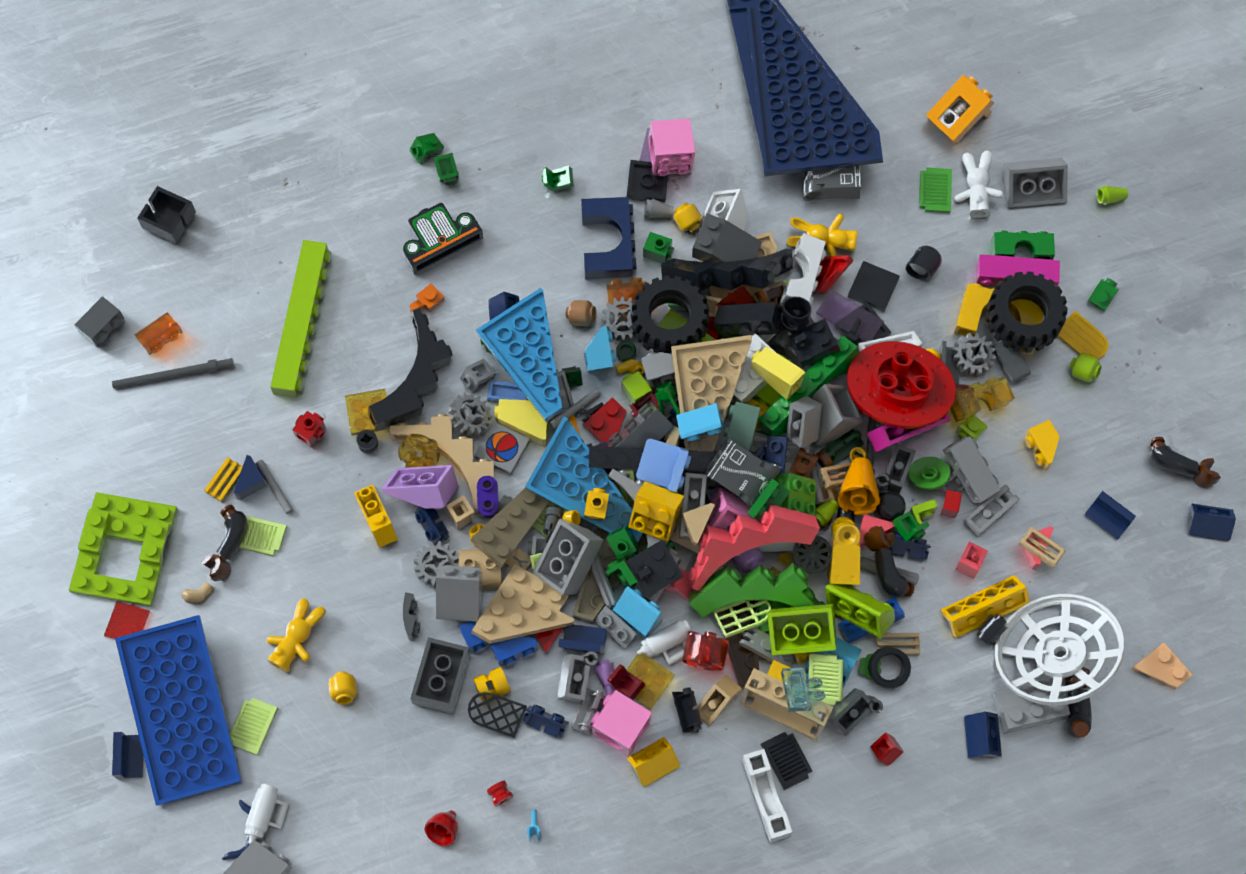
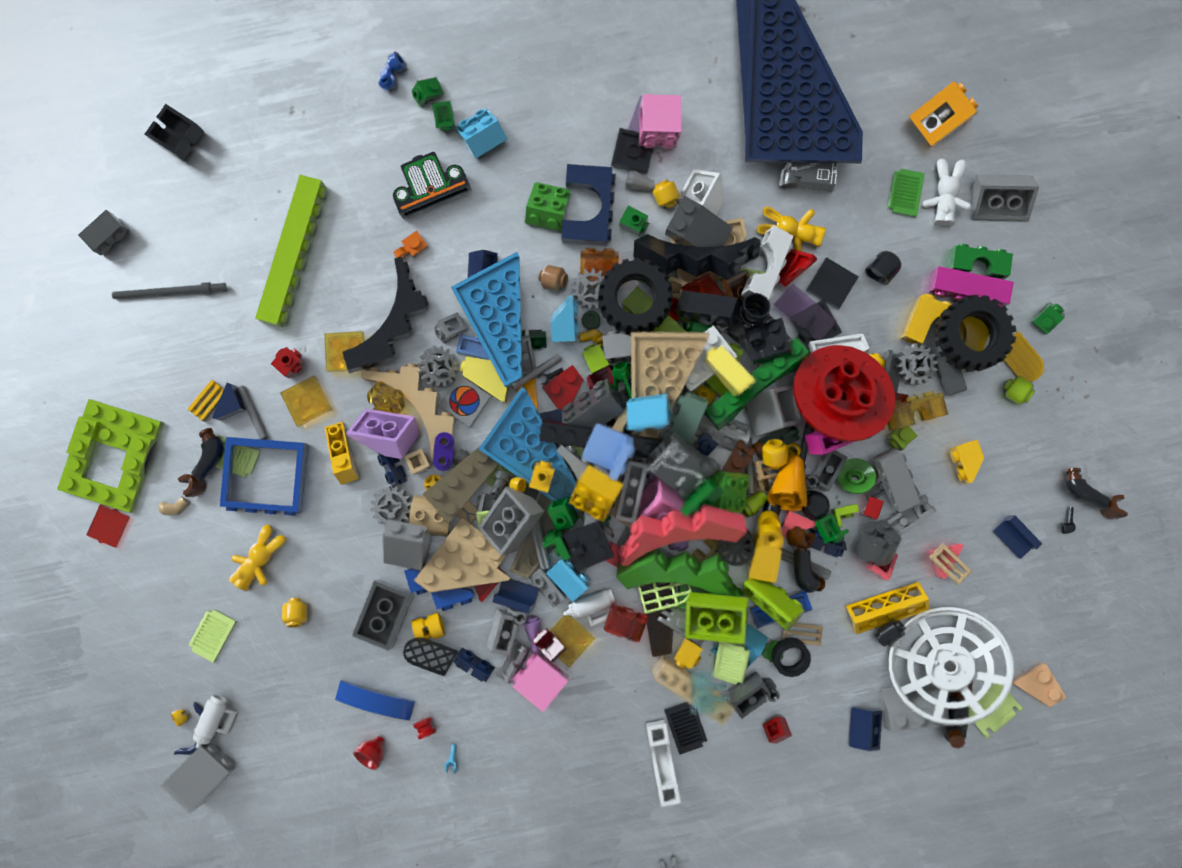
camera: 10 degrees right, 15 degrees up
dark blue panel [112,732,143,779] -> none
blue plate [115,615,242,806] -> none
clear orange bracket [134,312,183,355] -> none
black wheel [357,429,378,454] -> none
dark grey slope [403,592,421,641] -> none
green bracket [542,165,574,192] -> none
yellow panel [627,737,680,787] -> none
black hinge [672,687,703,733] -> none
tan slope [682,503,715,546] -> none
tan slope [696,675,742,726] -> none
dark blue hinge [765,436,787,474] -> none
light grey hinge [781,396,822,448] -> none
lime cone [1097,185,1128,205] -> none
dark blue panel [1189,503,1236,540] -> none
none -> yellow hinge [170,709,188,727]
none -> blue window [220,437,308,516]
none -> clear yellow plate [280,376,332,427]
none -> blue slope [335,680,415,721]
none -> blue arm [378,51,406,90]
none -> medium azure slope [455,108,507,158]
none -> bright green bracket [525,182,570,231]
none -> yellow head [762,439,788,469]
none -> dark grey brick [855,520,901,566]
none -> yellowish green piece [969,683,1023,739]
none -> black hand [1061,507,1076,534]

